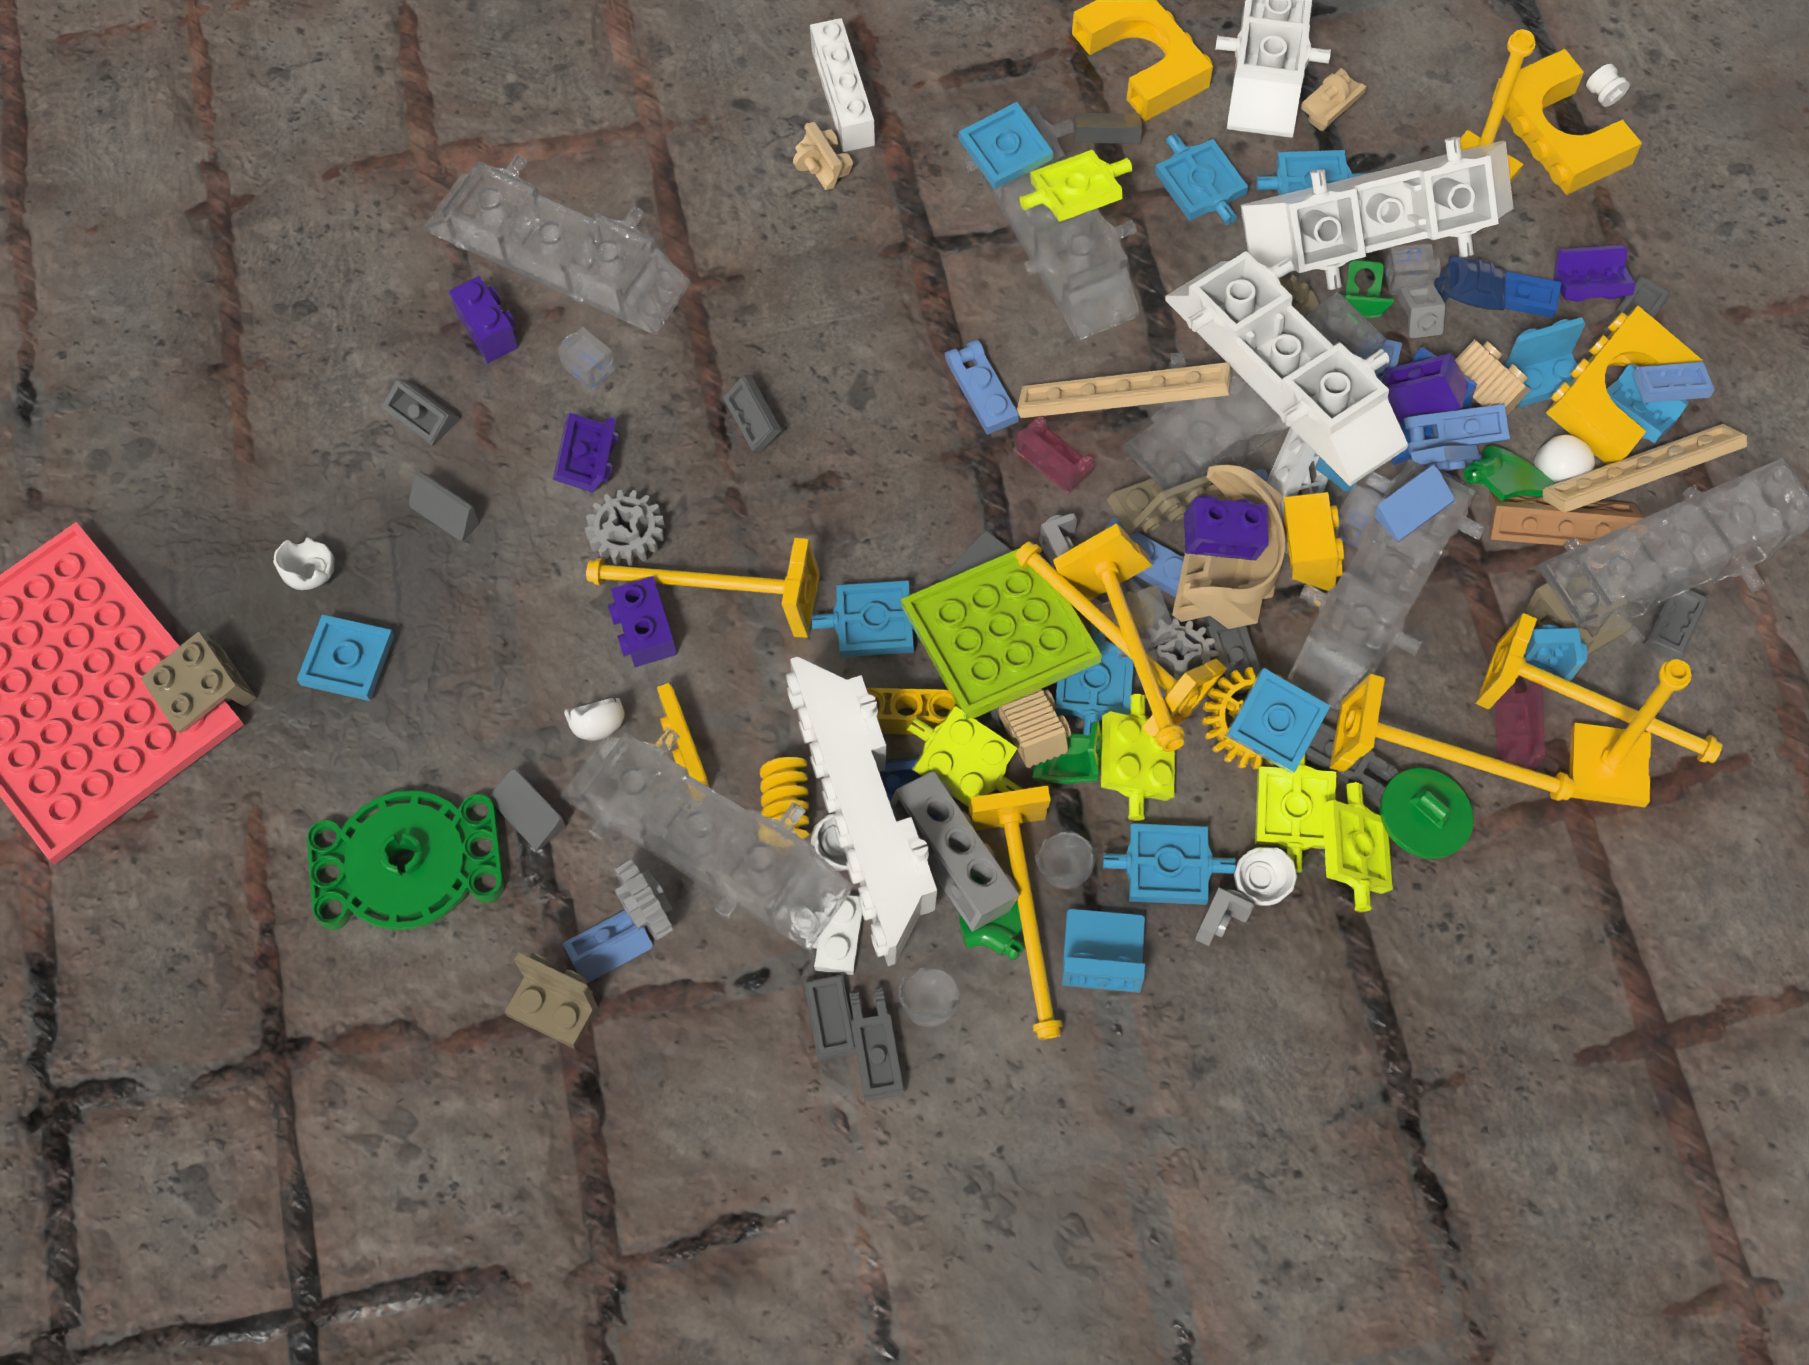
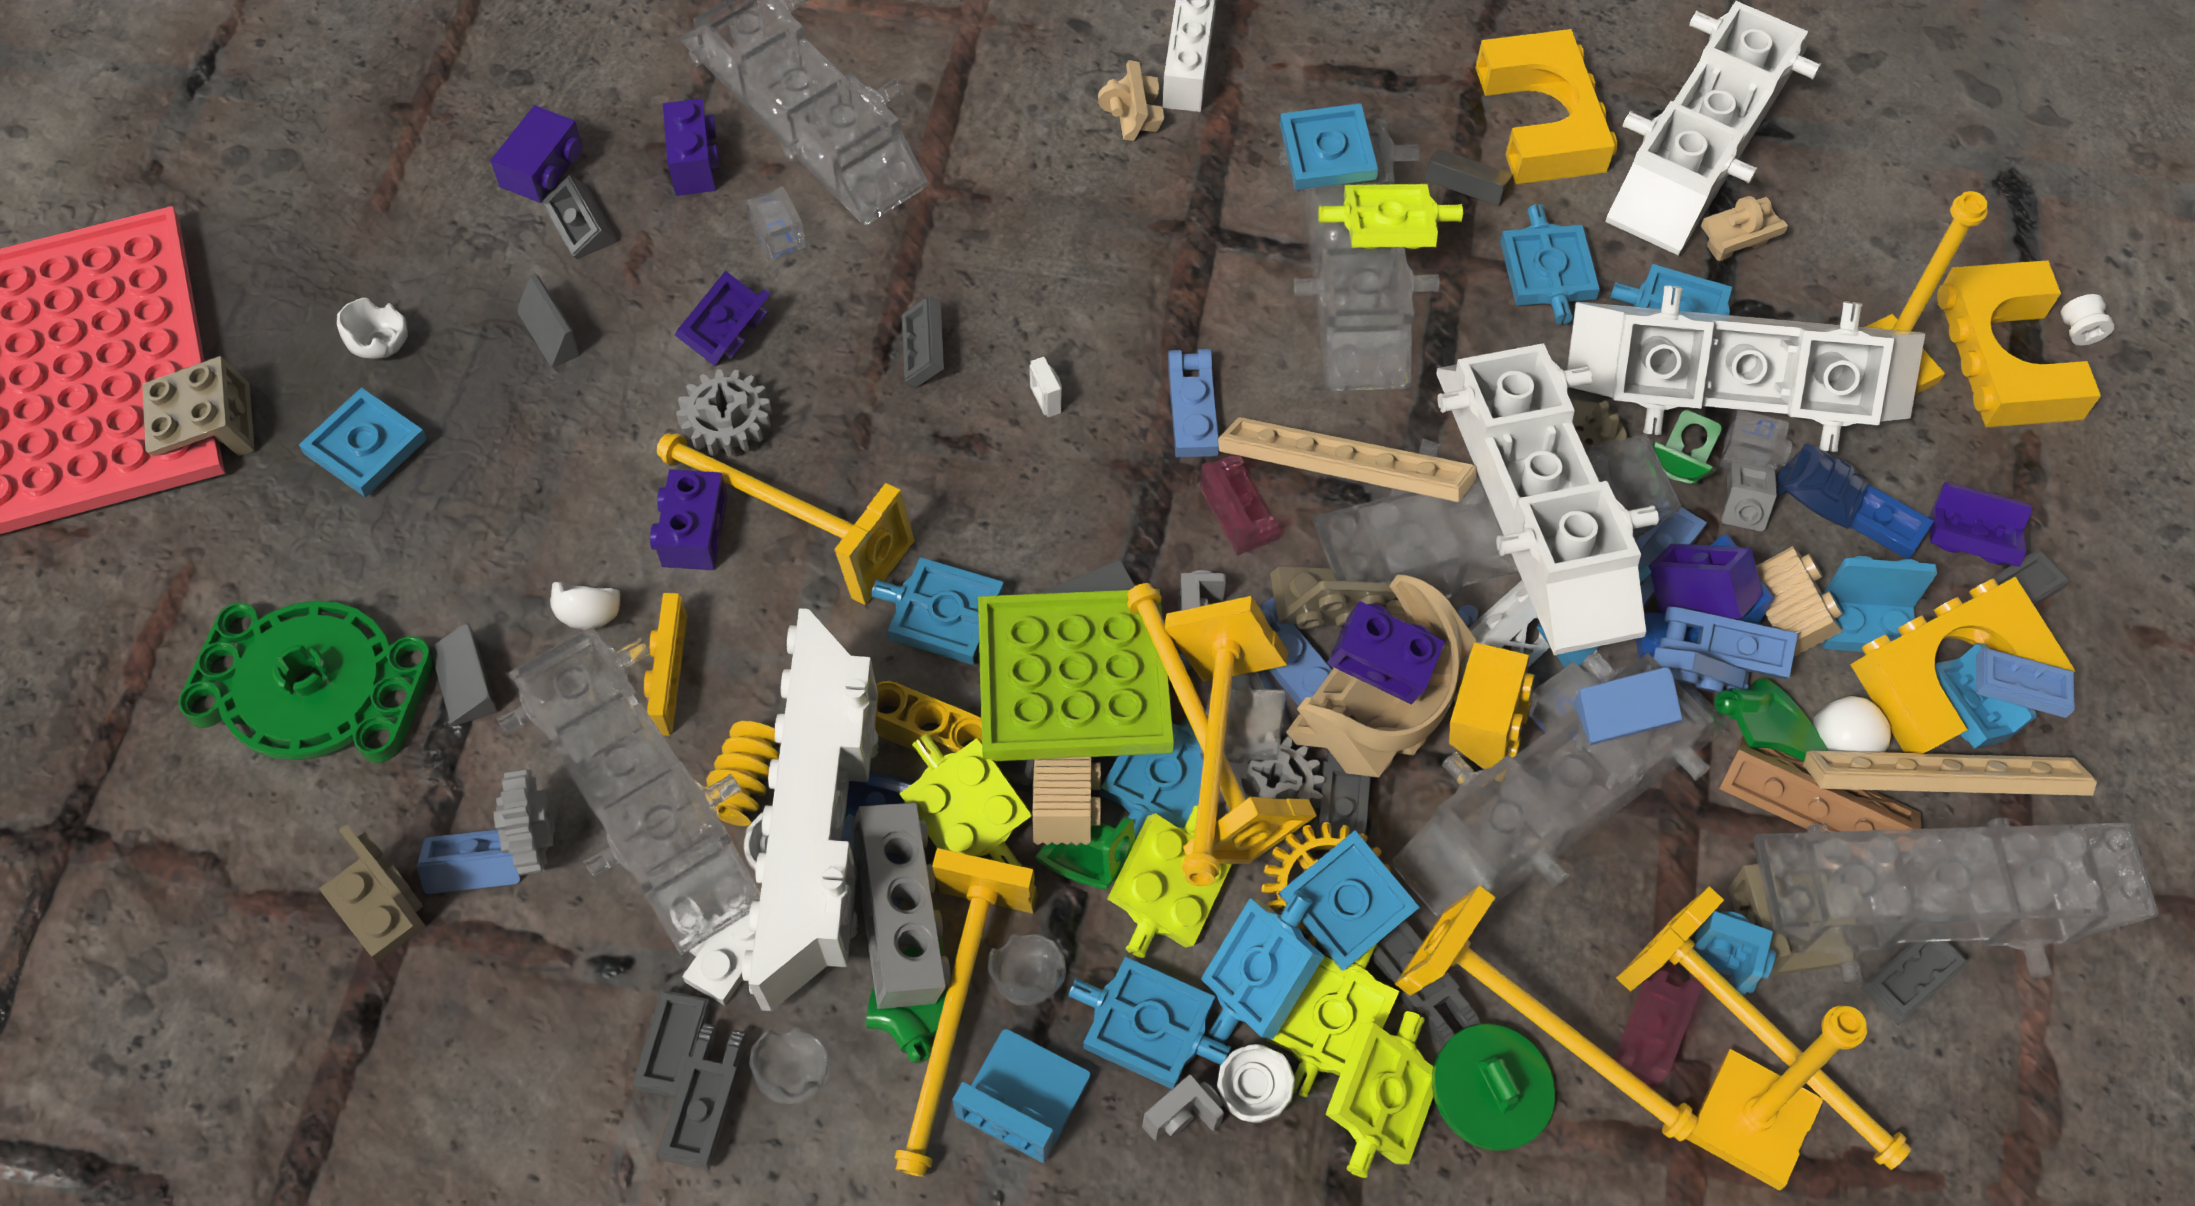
camera: 20 degrees right, 5 degrees down
none -> dark purple brick [490,105,583,203]
none -> white tile [1029,357,1062,418]
none -> dark azure plate [1201,891,1324,1043]

